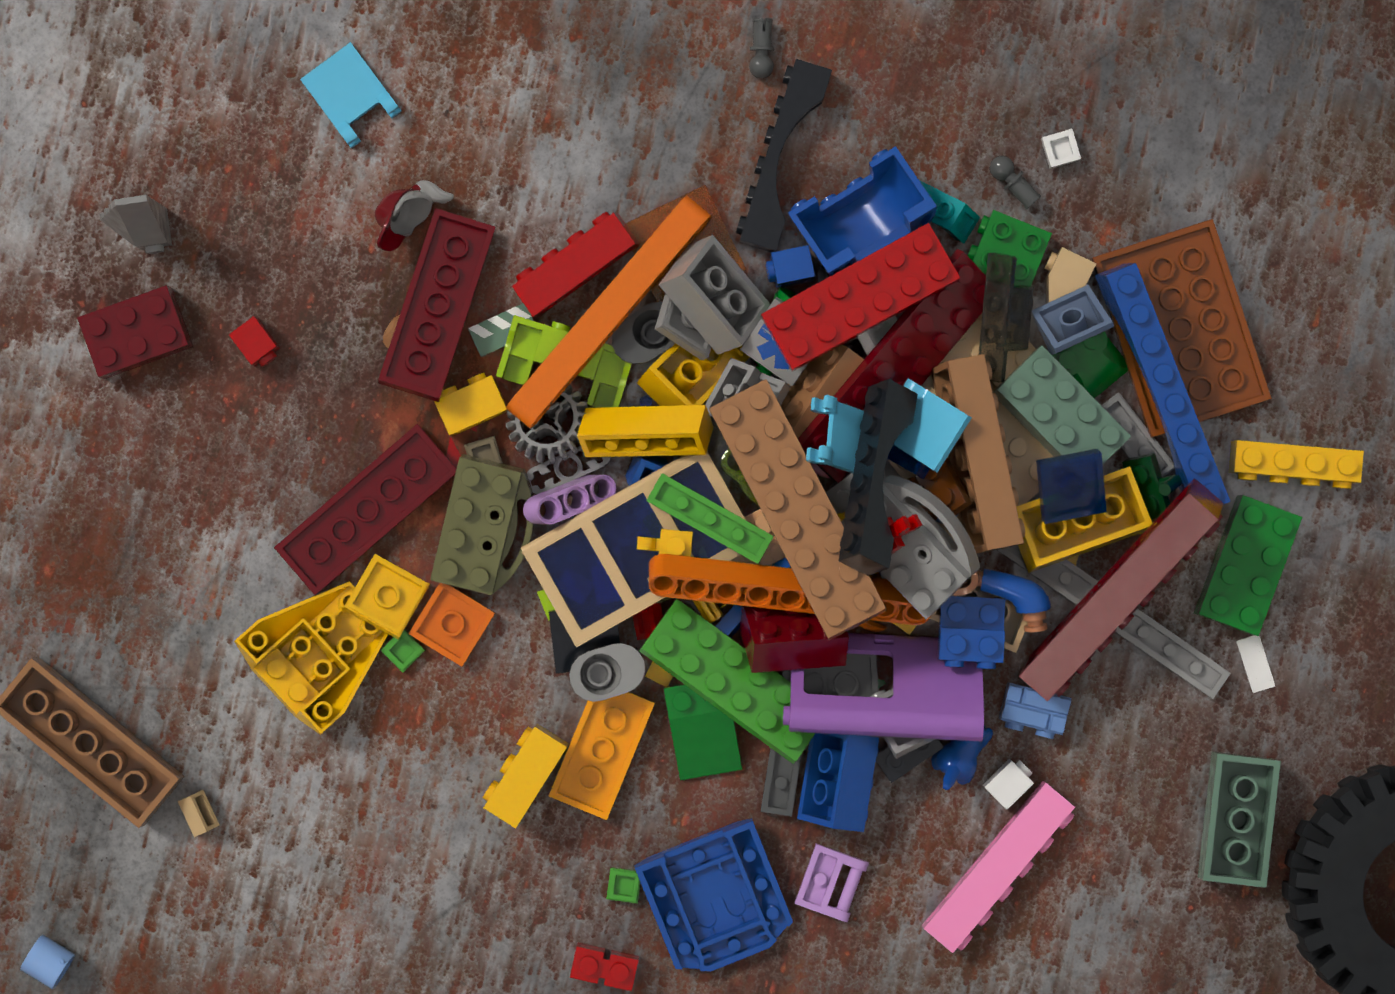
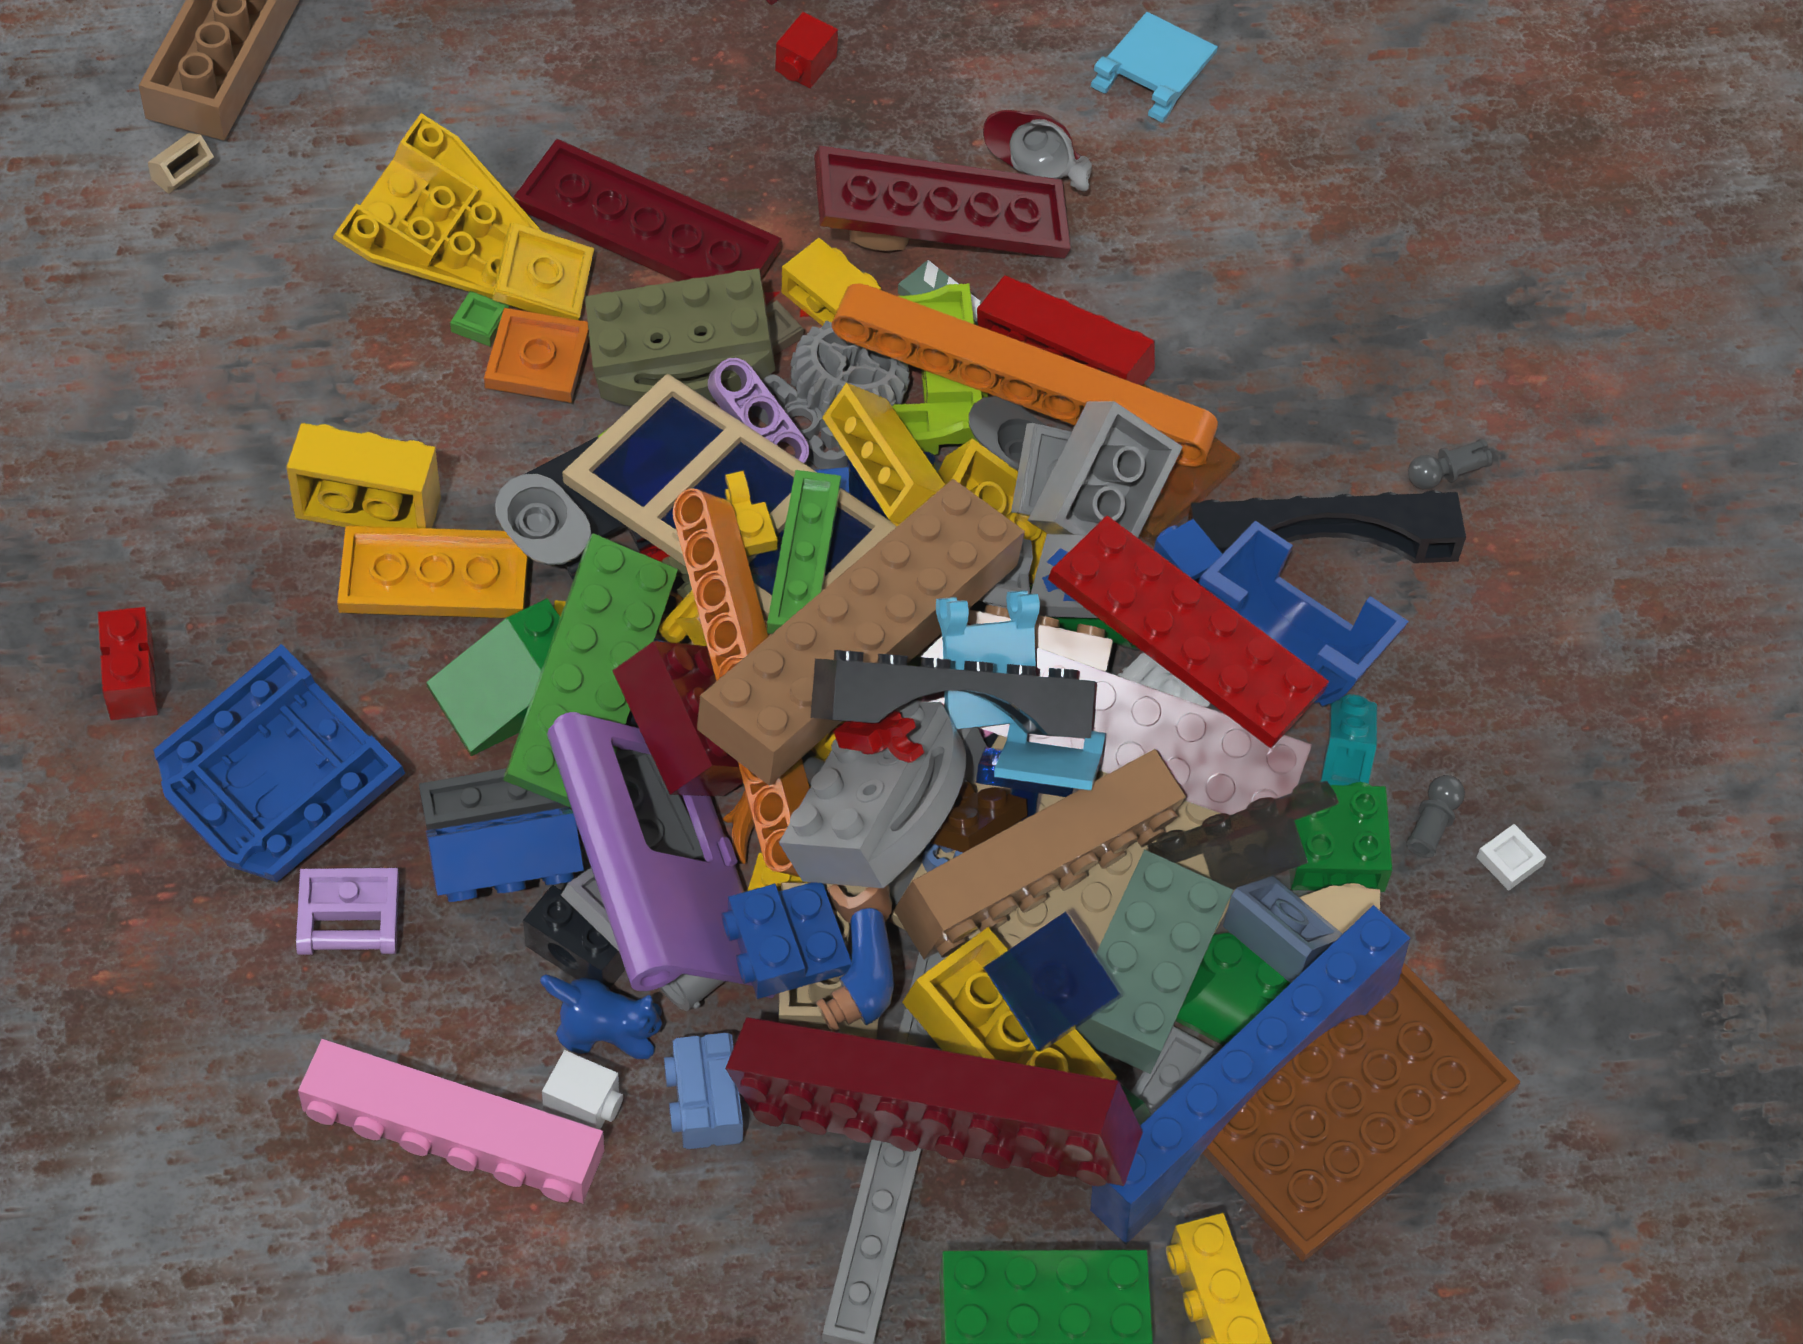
camera: 60 degrees right, 30 degrees down
bright green tile [606,867,640,904] -> none

